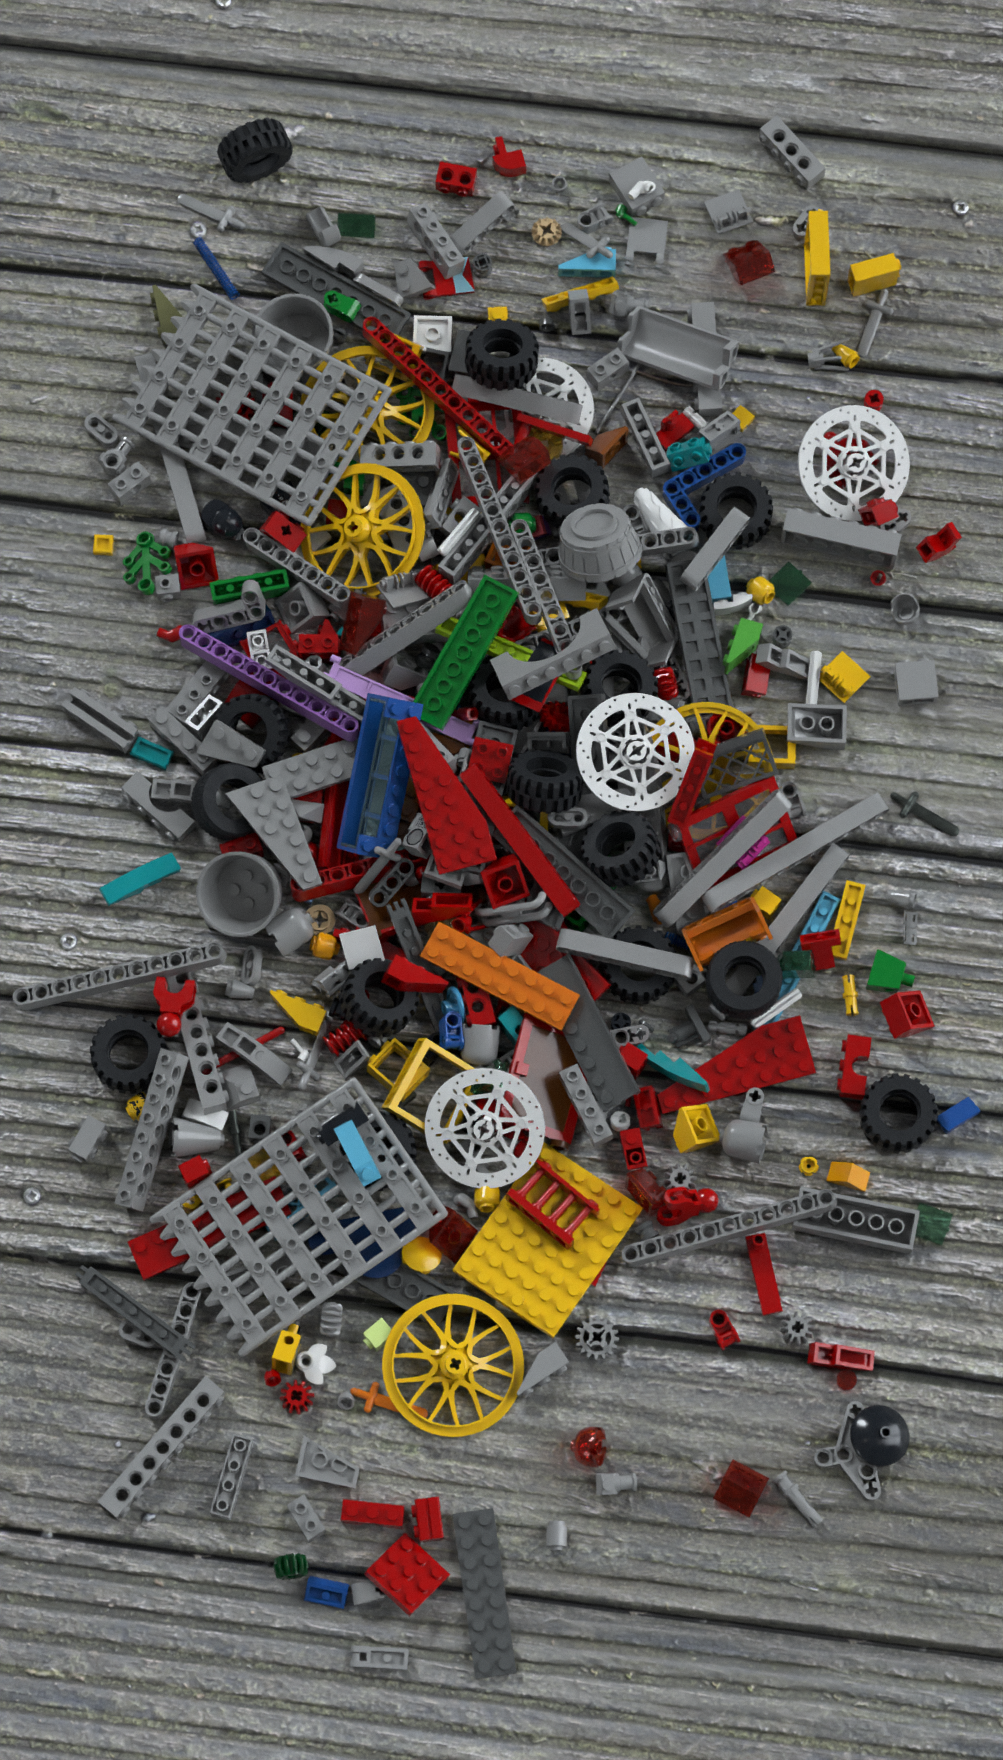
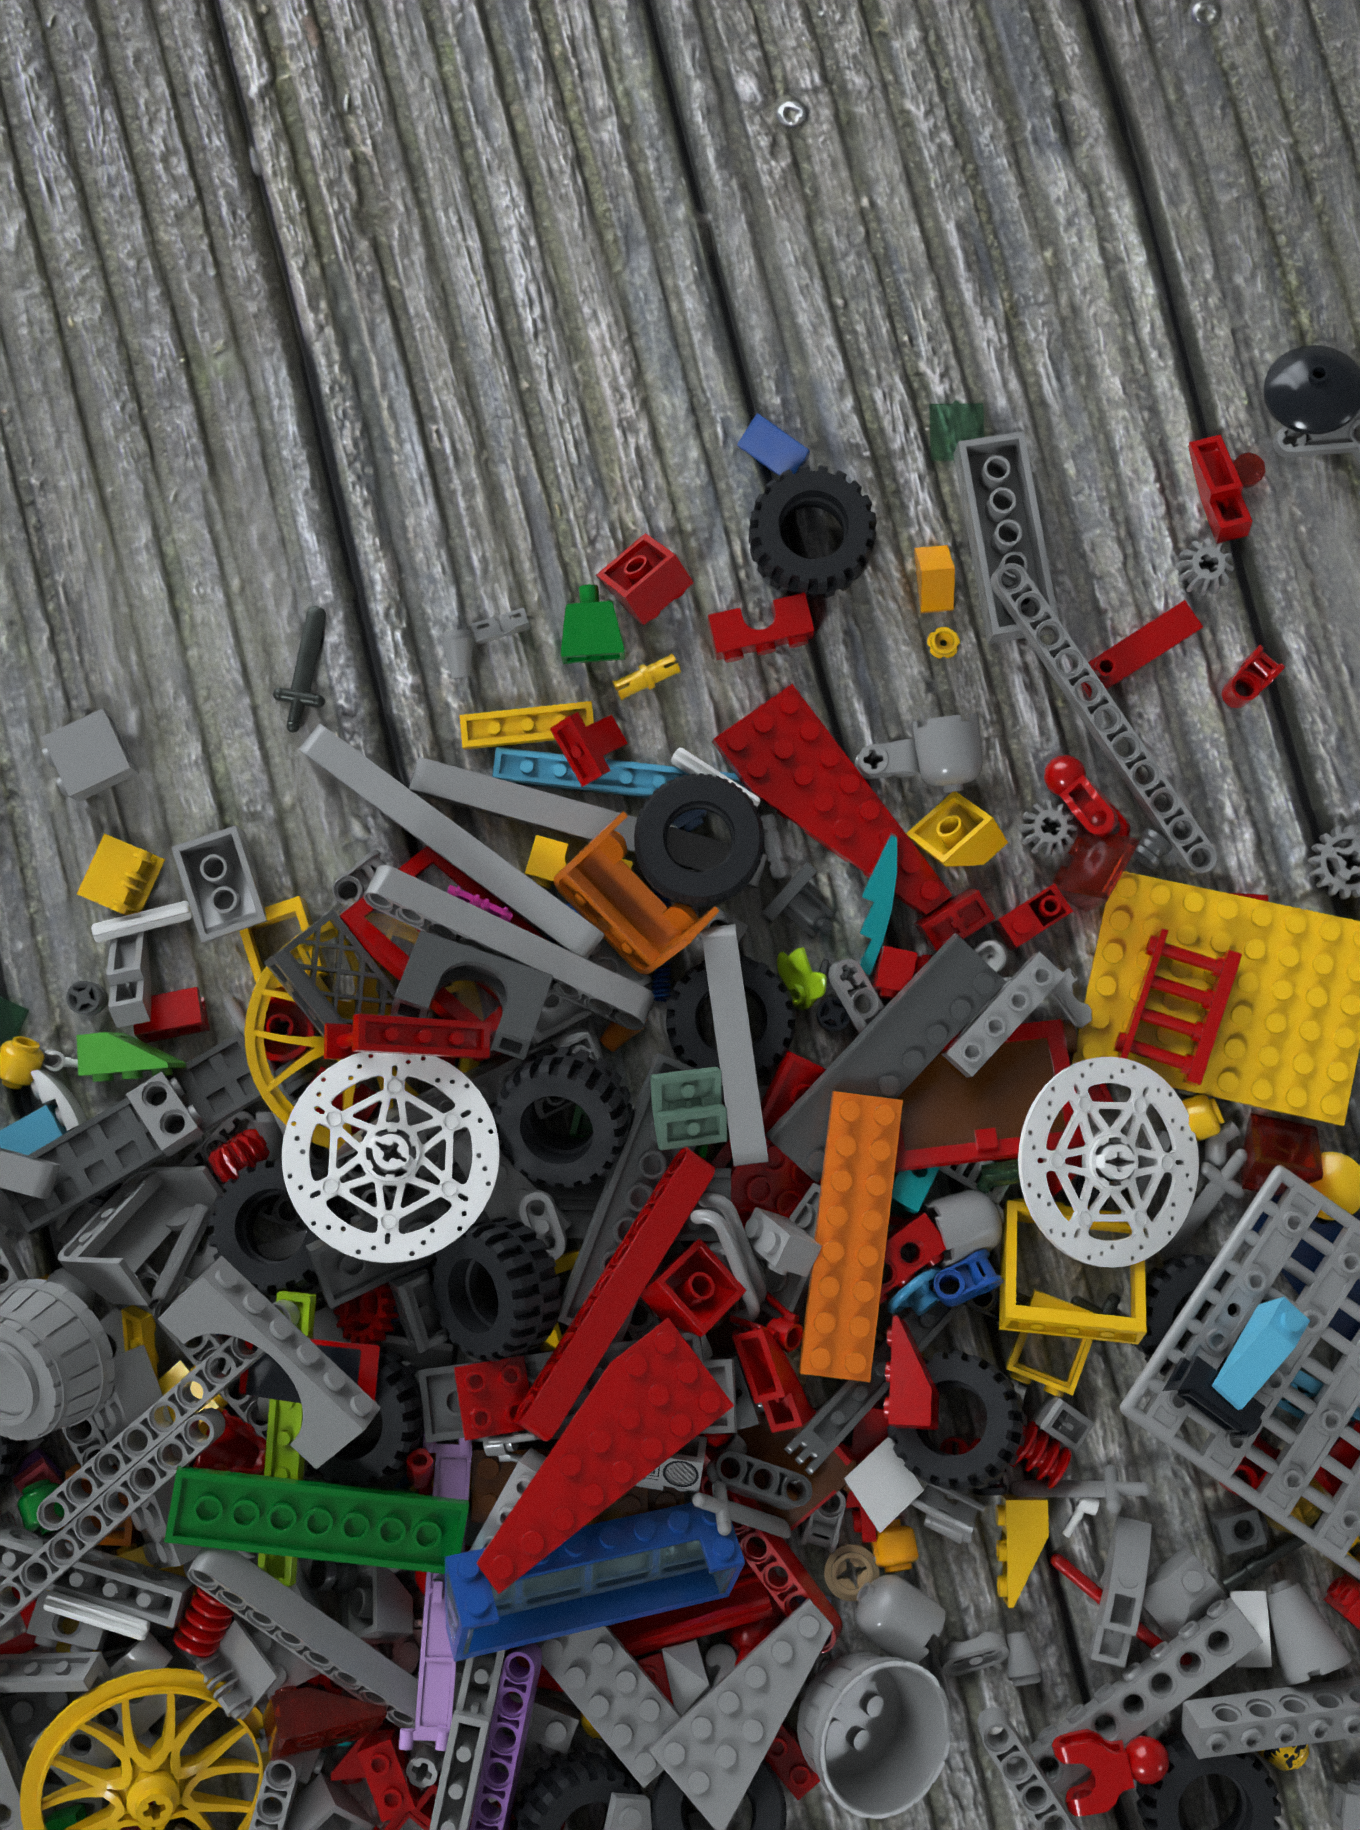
camera: 110 degrees left, 10 degrees up
clear green torso [777,951,815,979] -> none
none -> light grey brick [126,1071,204,1157]
none -> dark grey arch [390,930,553,1060]
none -> sand green slope [650,1066,727,1150]
none -> lime plate [777,947,827,1010]
none -> light grey piece [1050,967,1092,1029]
none -> light grey sword [1159,1149,1248,1260]

